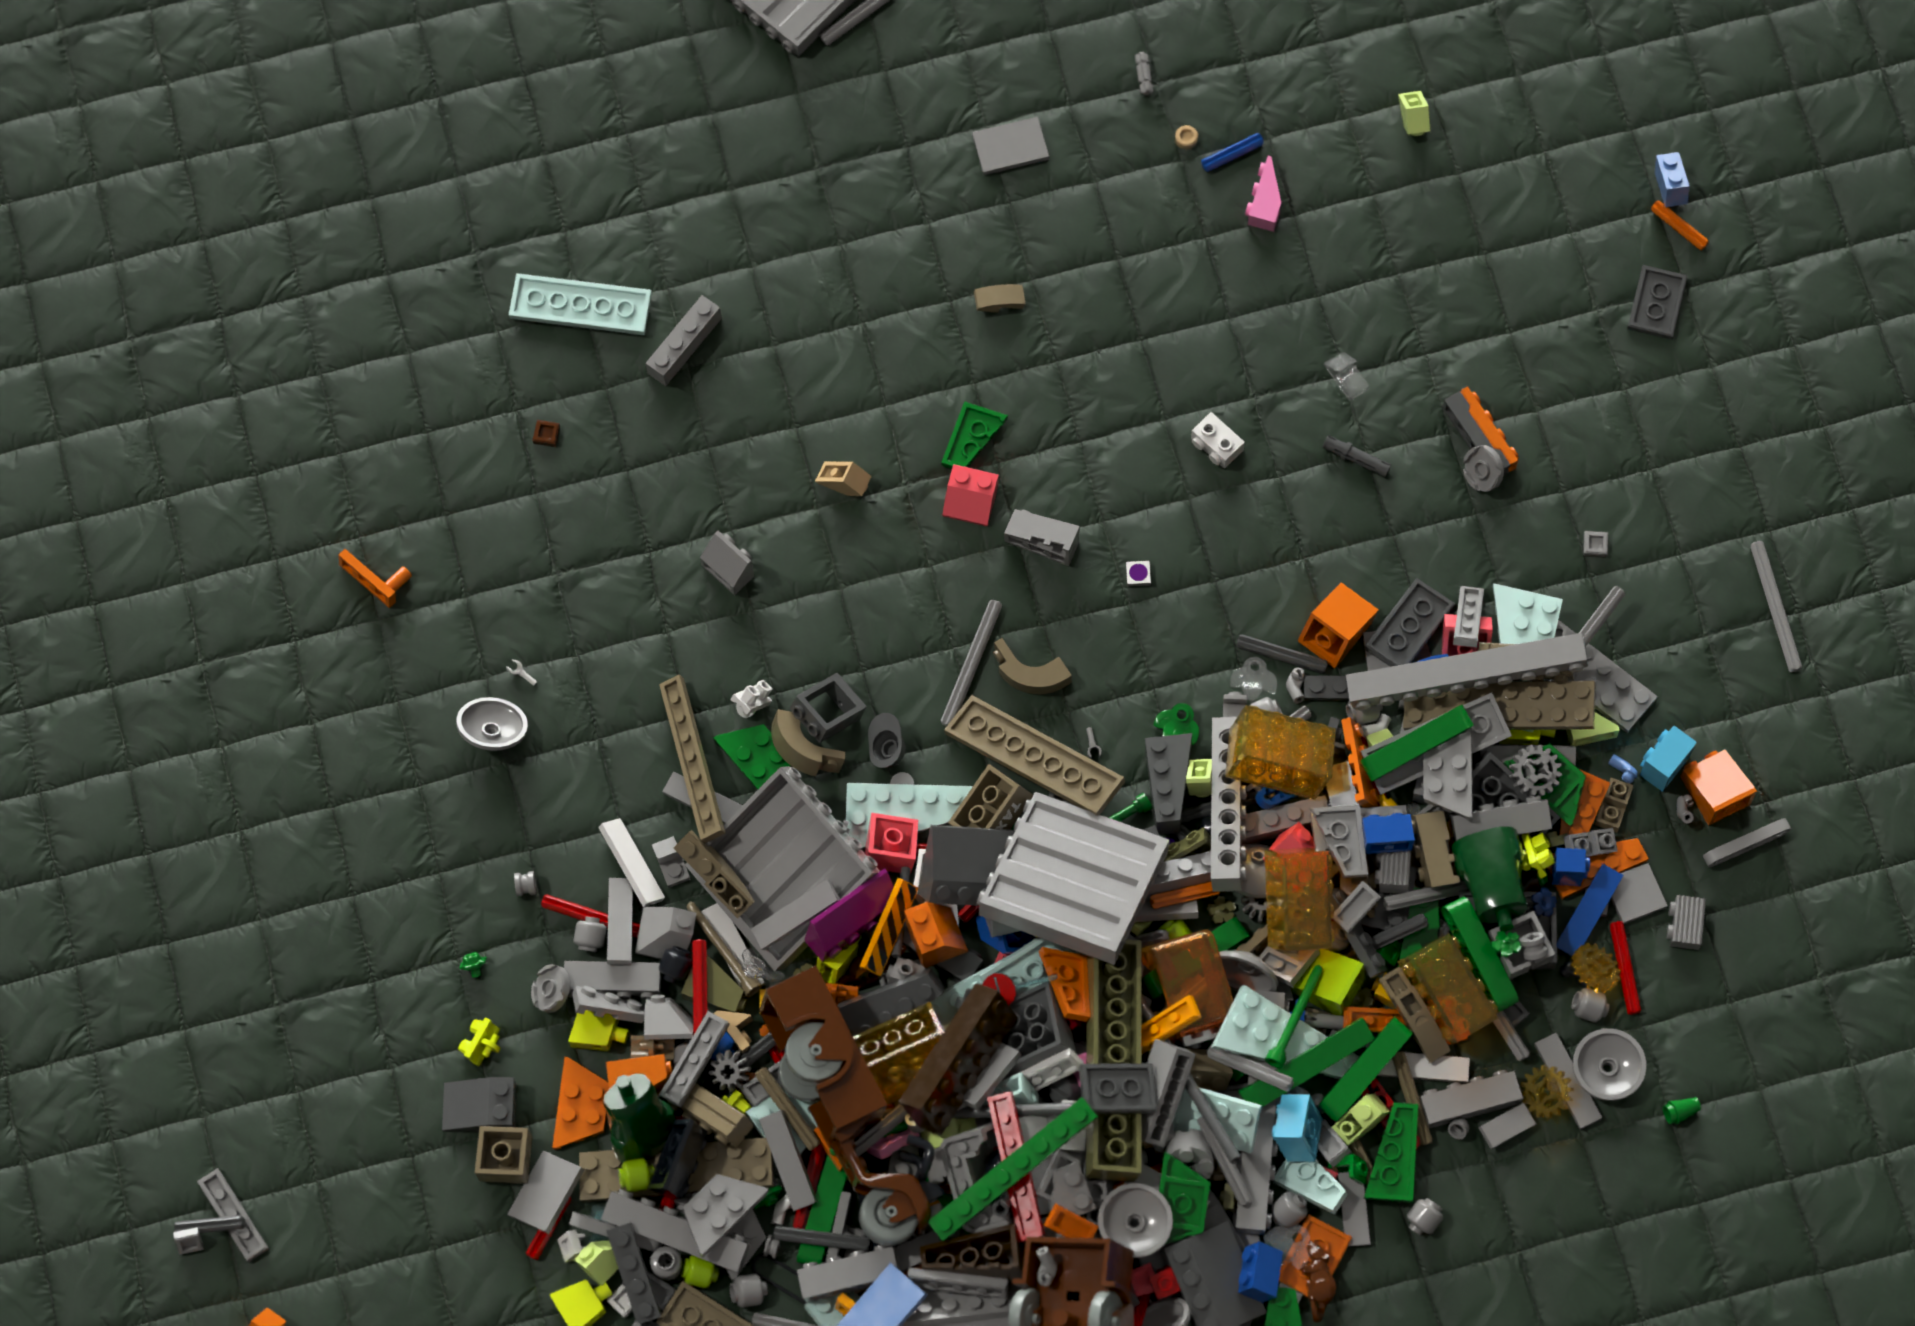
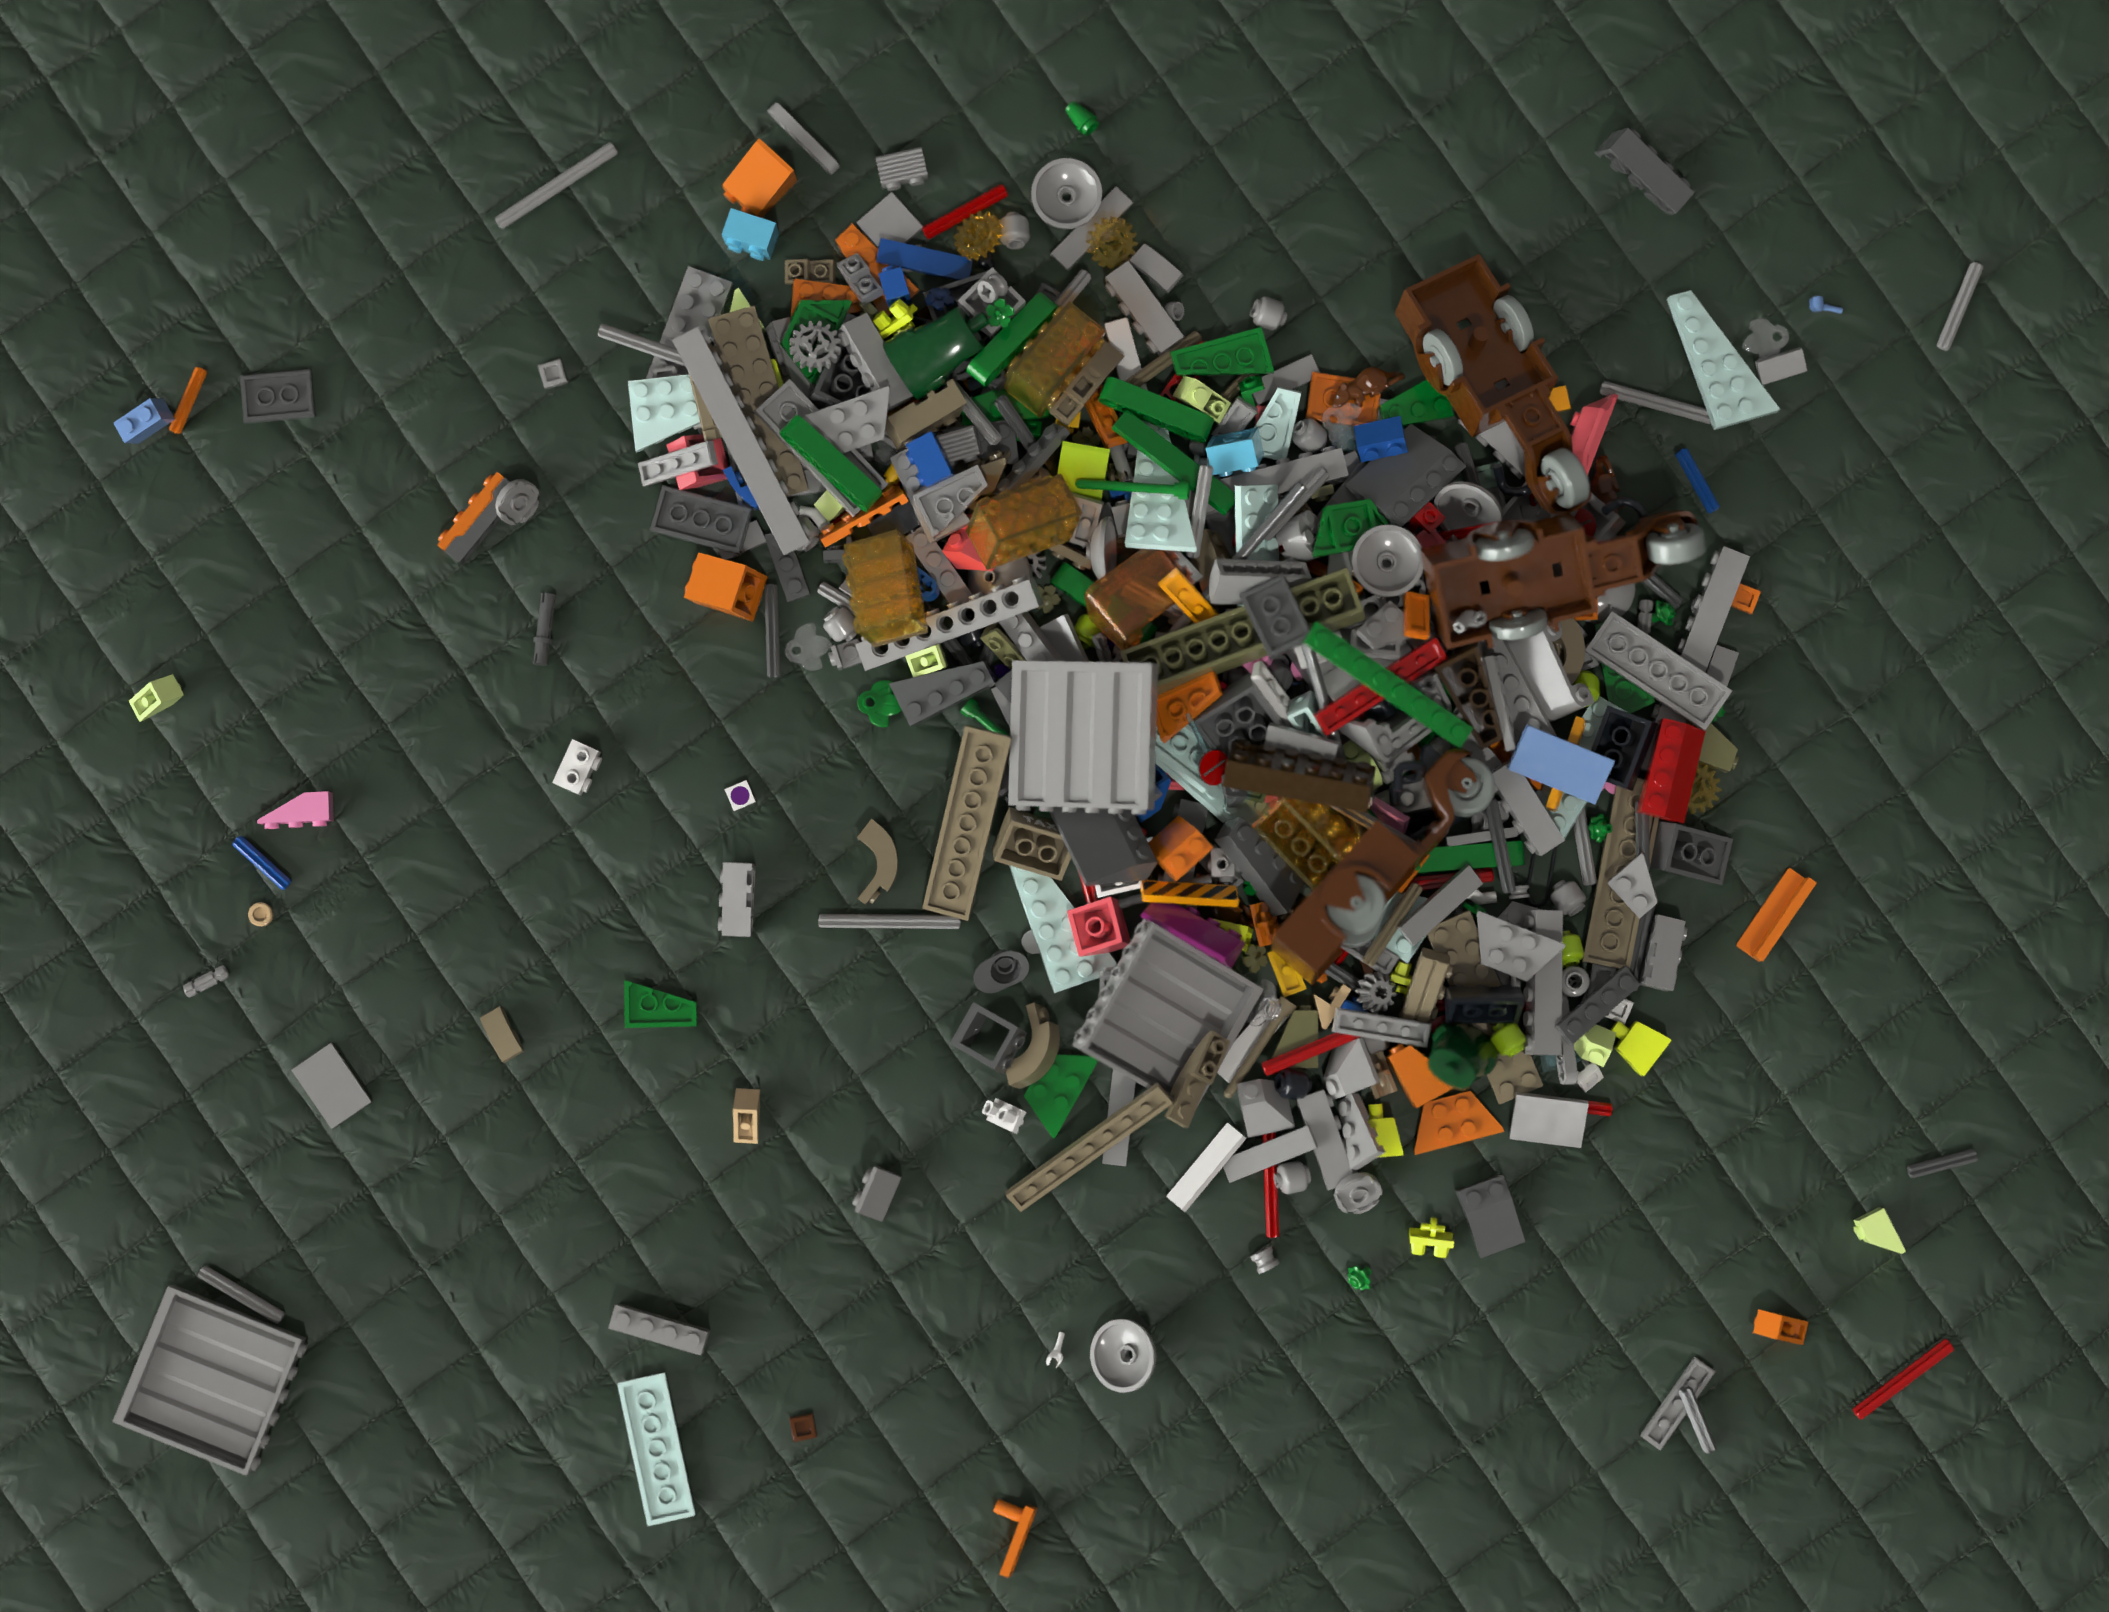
camera: 115 degrees left, 15 degrees up
light grey tile [173,1227,204,1254] -> none
dark tan brick [475,1126,533,1184] -> none
light grey slope [652,836,691,888] -> none
light grey tile [751,880,840,950] -> none
coral slope [942,464,999,527] -> none
light grey hand [1086,727,1102,759] -> none
orange axle [1150,882,1220,909] -> none
light grey arm [1286,668,1305,704] -> none
clear slope [1324,352,1369,401] -> none
light grey tile [1330,881,1381,933] -> none
medium blue arm [1608,754,1638,784] -> none
light grey arm [1676,794,1694,823] -> none

